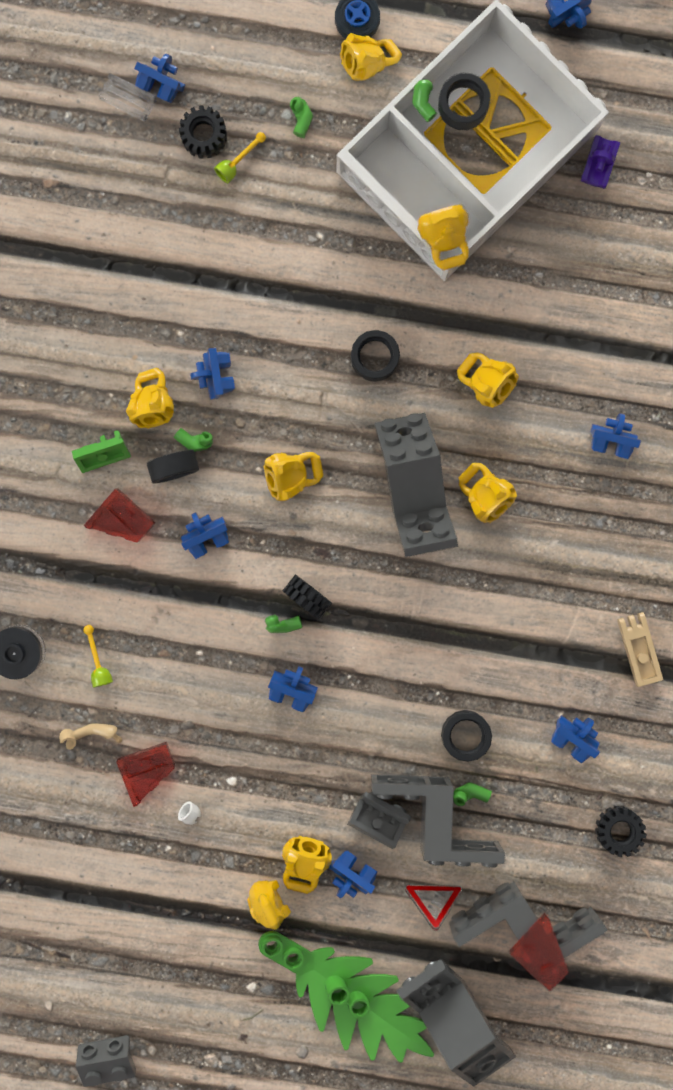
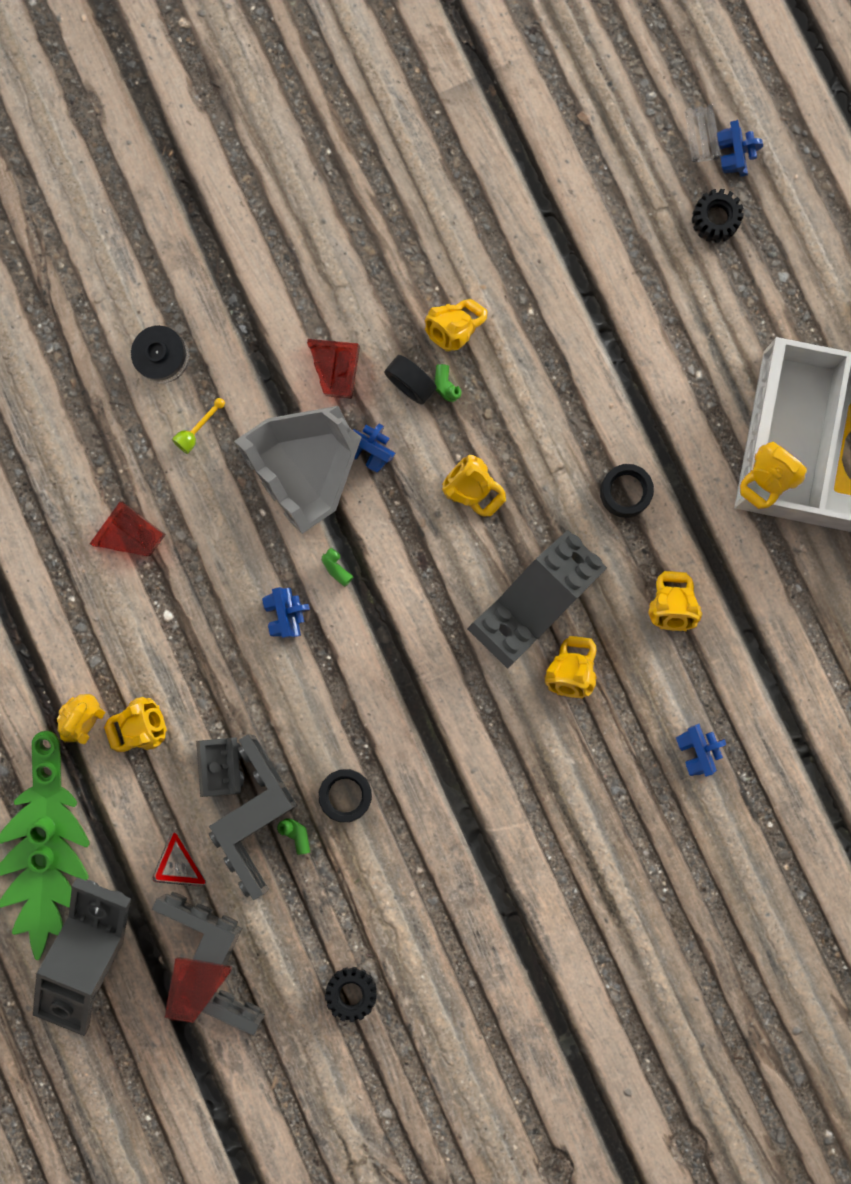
camera: 55 degrees right, 5 degrees down
tan piece [59,723,122,750] -> none
bright green plate [72,431,131,473] -> none
white hinge [178,801,201,825] -> none
blue hips [190,348,235,400] -> none
hinge [214,132,266,184] -> none
black tyre [282,574,332,620] -> none
bright green arm [290,97,313,138] -> none
blue hips [329,850,377,899] -> none
blue hips [551,715,600,763] -> none
tan hinge [617,612,663,687] -> none
none -> light grey panel [234,406,362,534]

